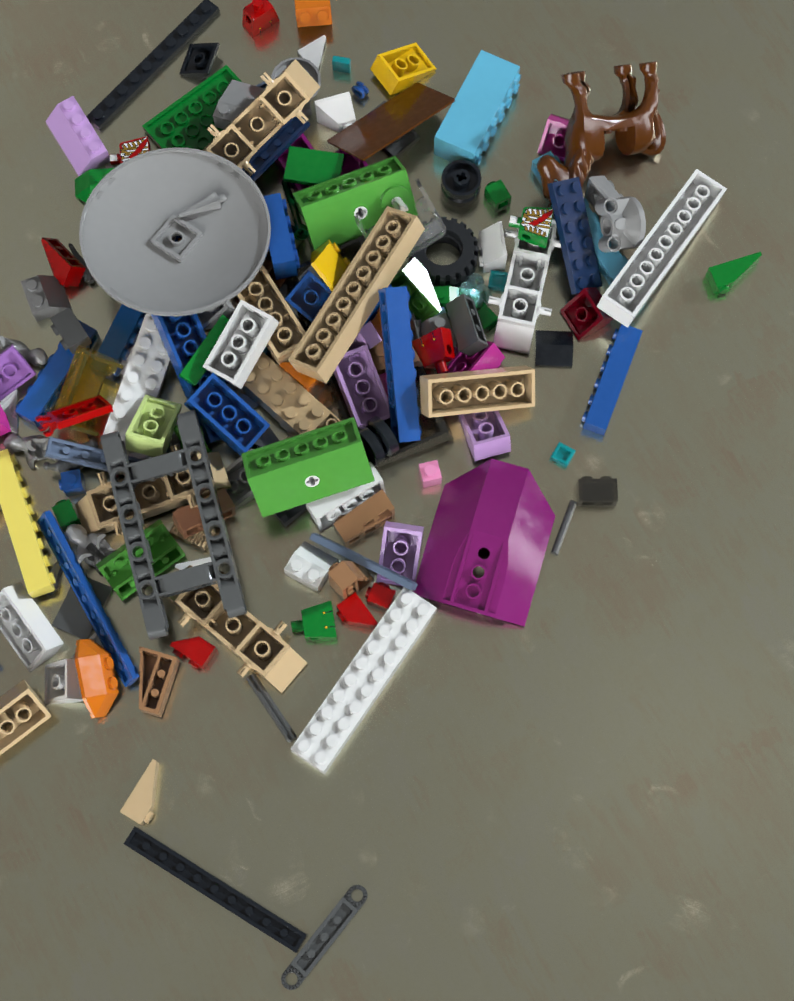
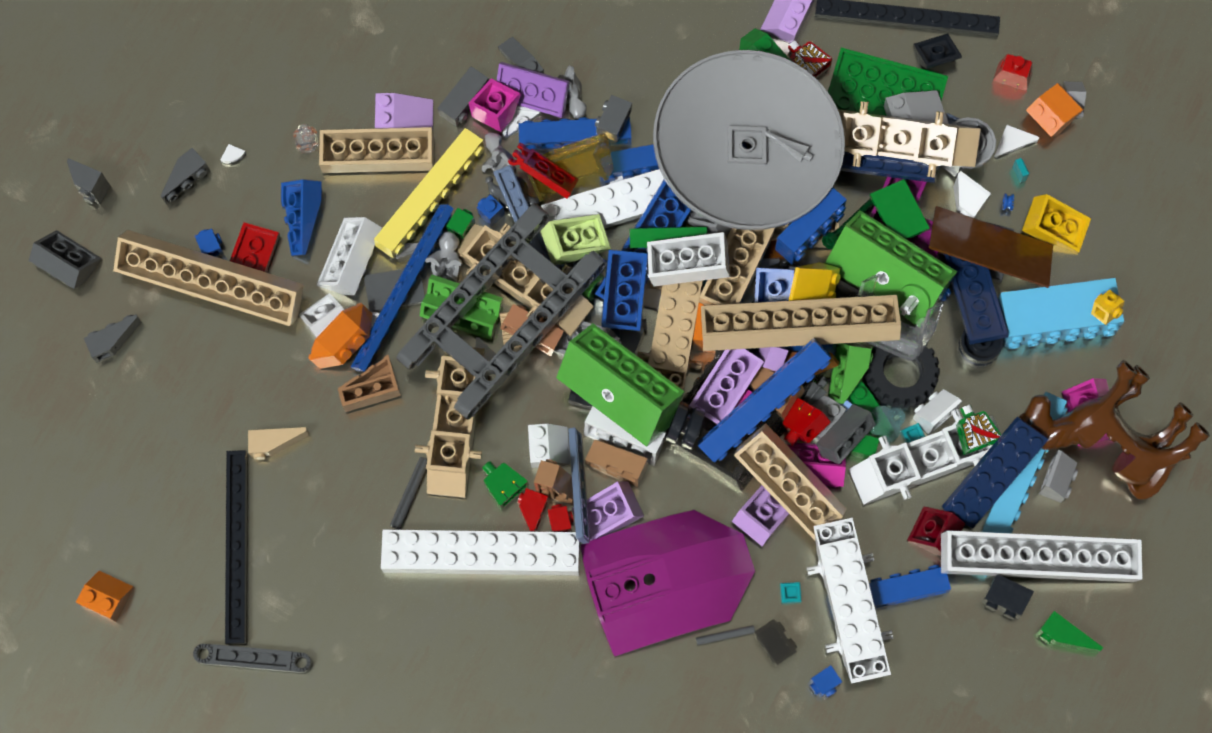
camera: 60 degrees right, 0 degrees up
light grey slope [20,275,72,322] -> none
red slope [41,237,86,287] -> none
red slope [170,636,218,670] -> none
bright pink brick [418,460,442,488] -> none
green brick [484,179,512,212] -> none
black slope [535,330,573,368] -> none
light grey piece [595,196,646,253] -> none
none -> white piece [807,518,893,684]
none -> blue brick [809,665,842,698]
none -> dark blue plate [943,253,1008,345]
none -> black slope [982,574,1034,620]
none -> yellow brick [1091,290,1124,325]

